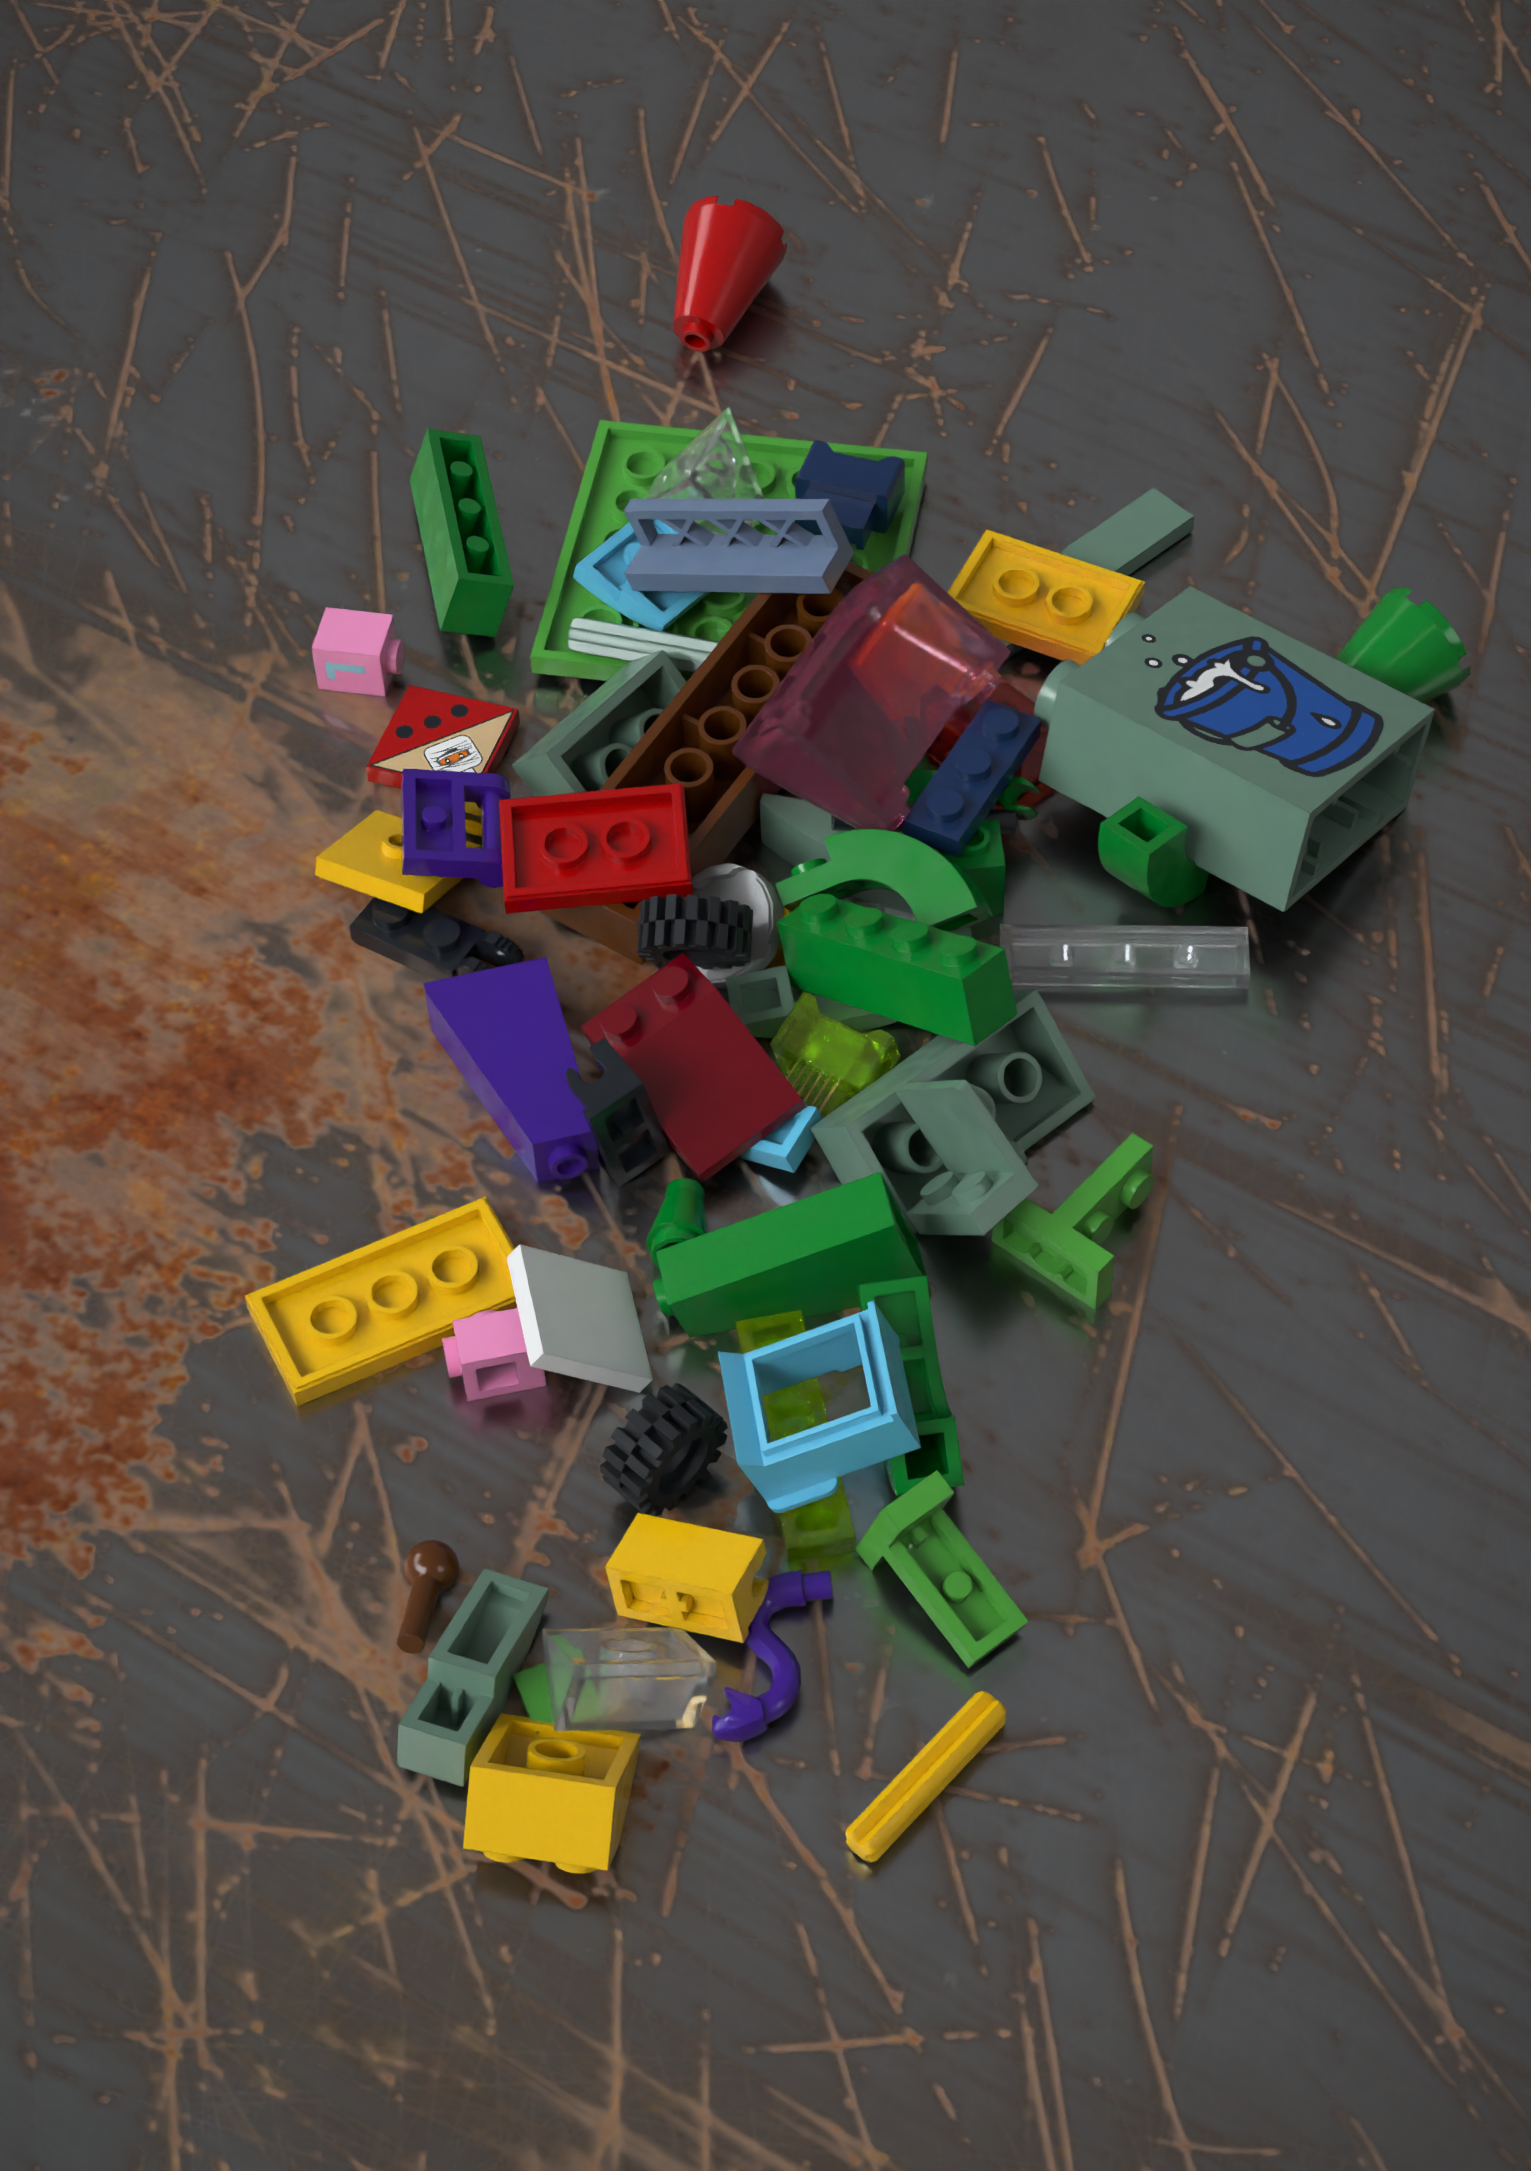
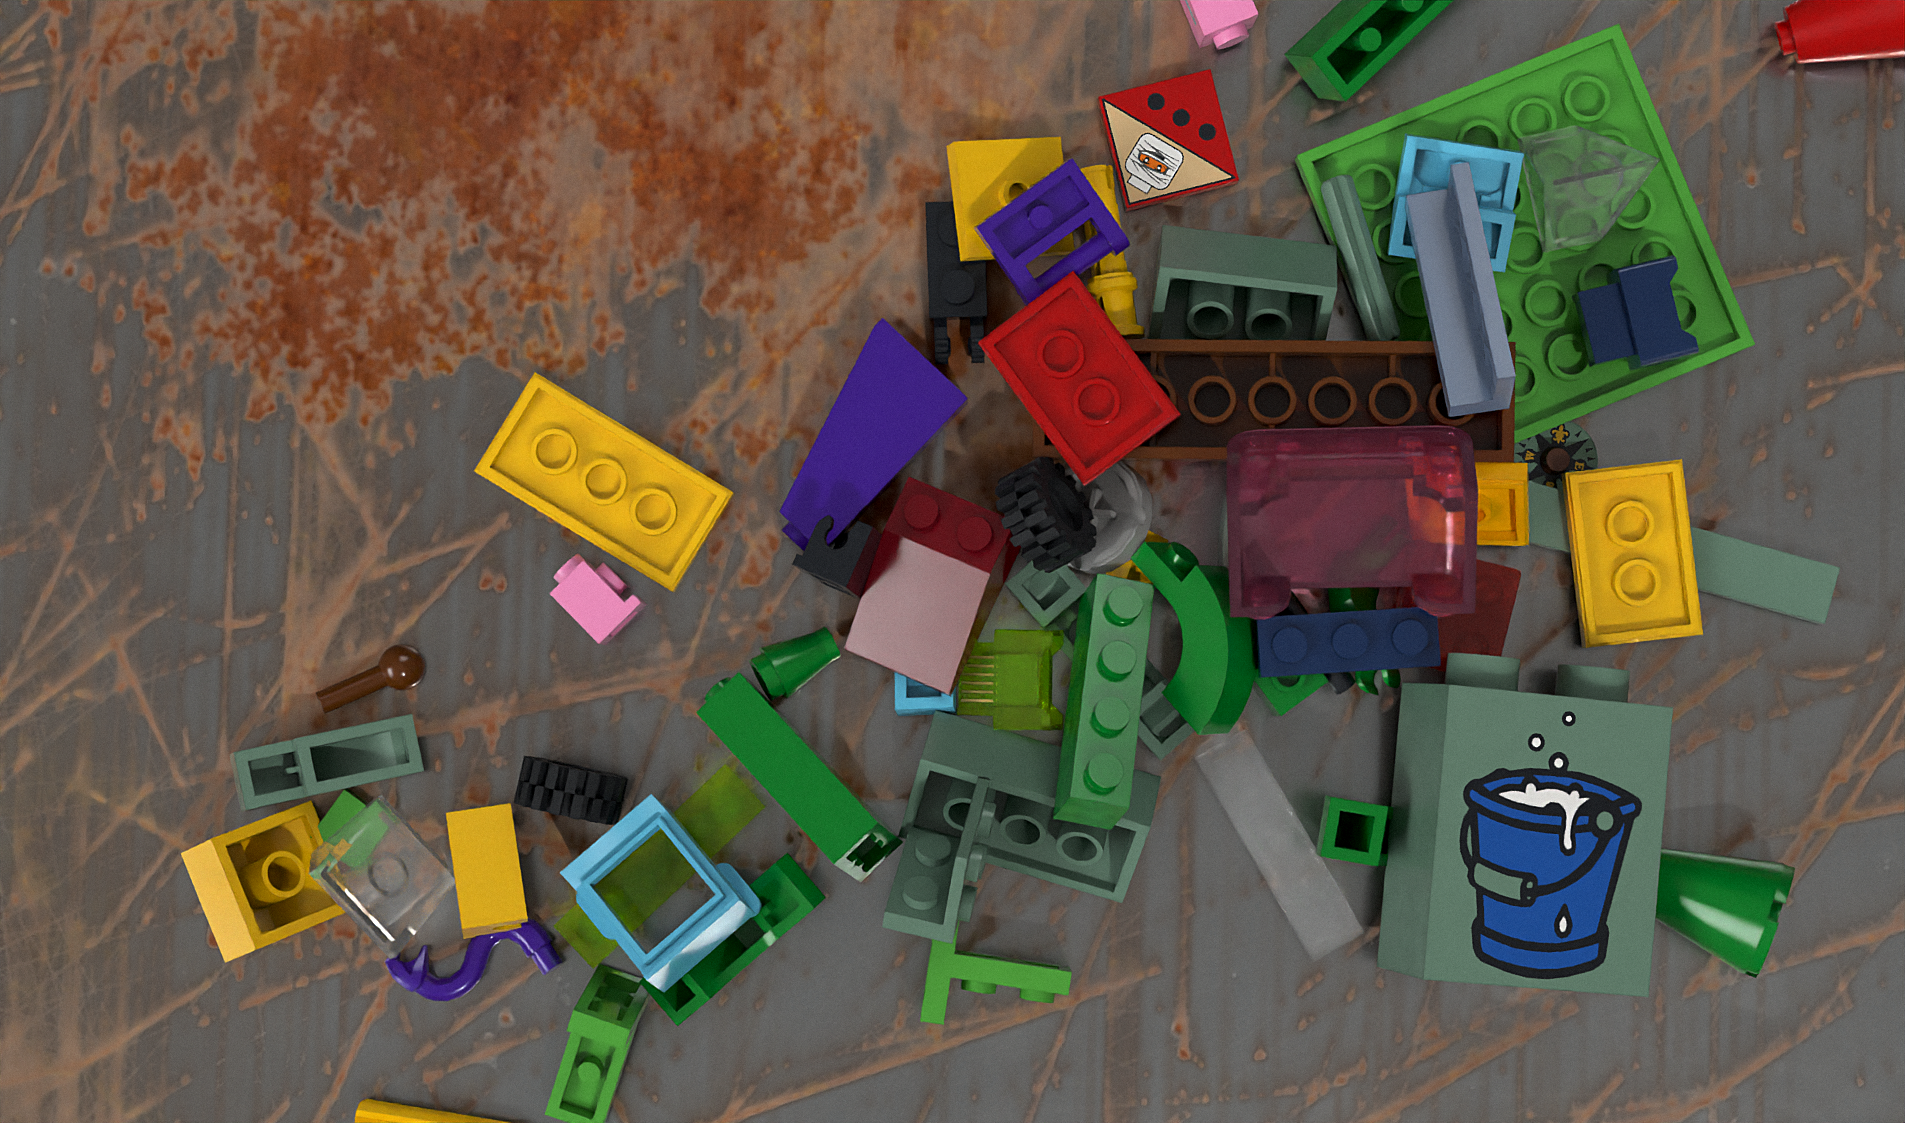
camera: 55 degrees right, 35 degrees up
white tile [507,1244,653,1393] -> none

